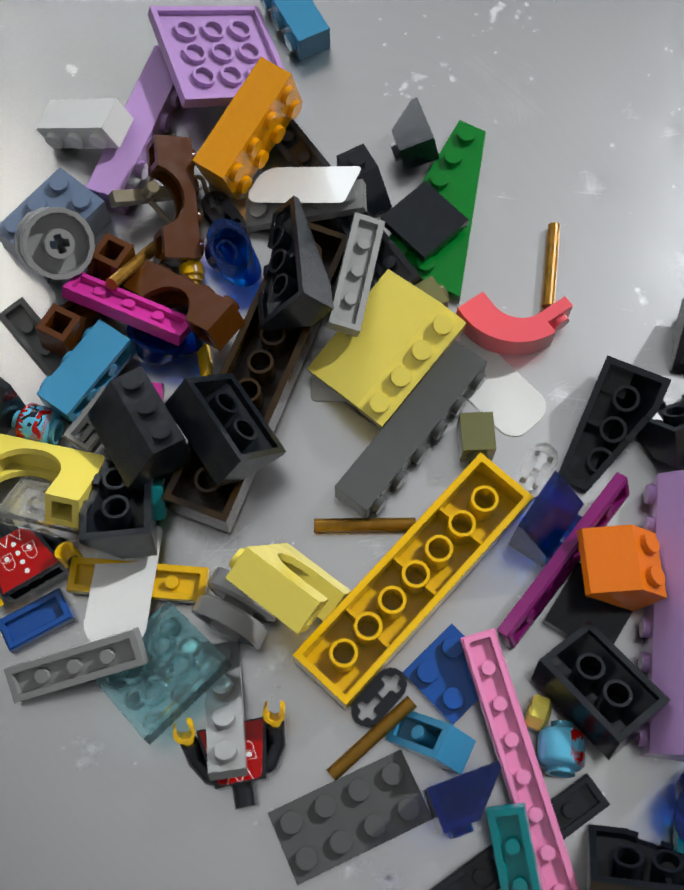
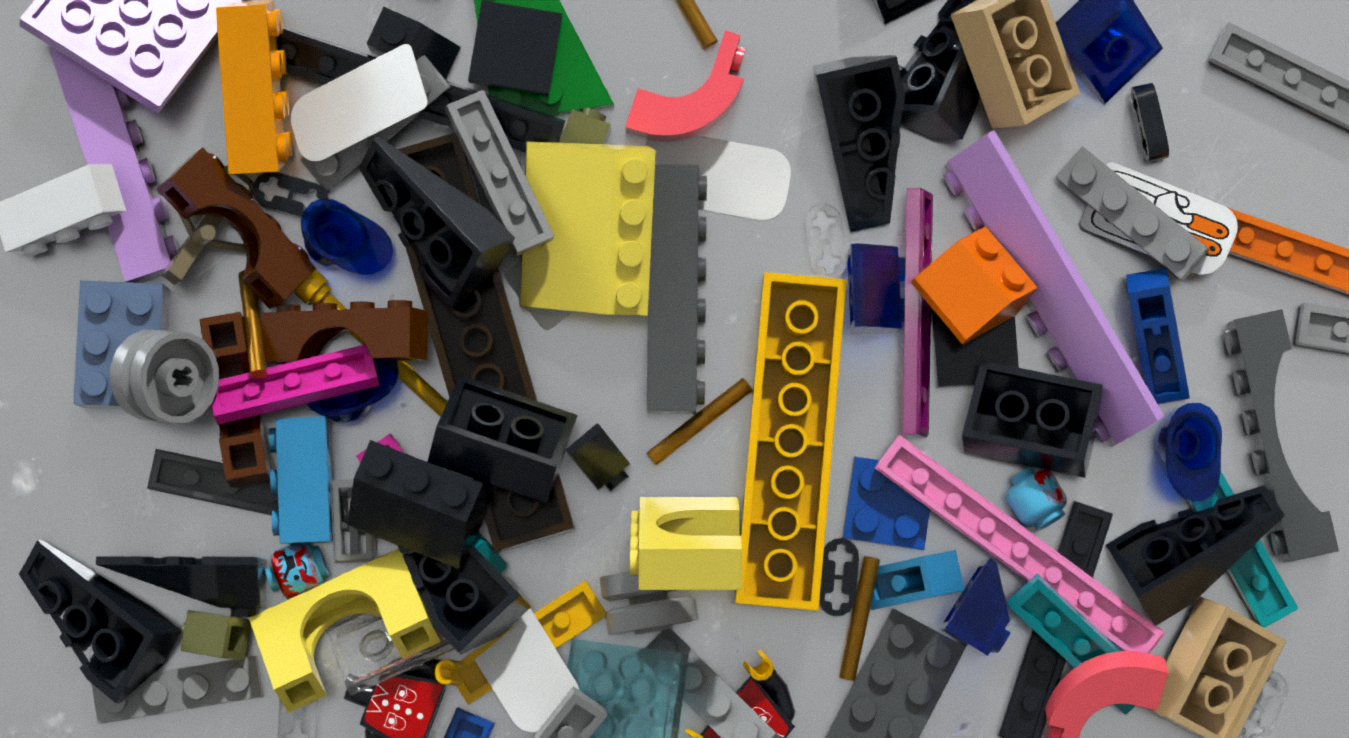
camera: 40 degrees left, 15 degrees up
olive brick [457,412,496,464] -> none
light yellow tile [524,694,552,732] -> none
none -> black slope [565,423,631,492]

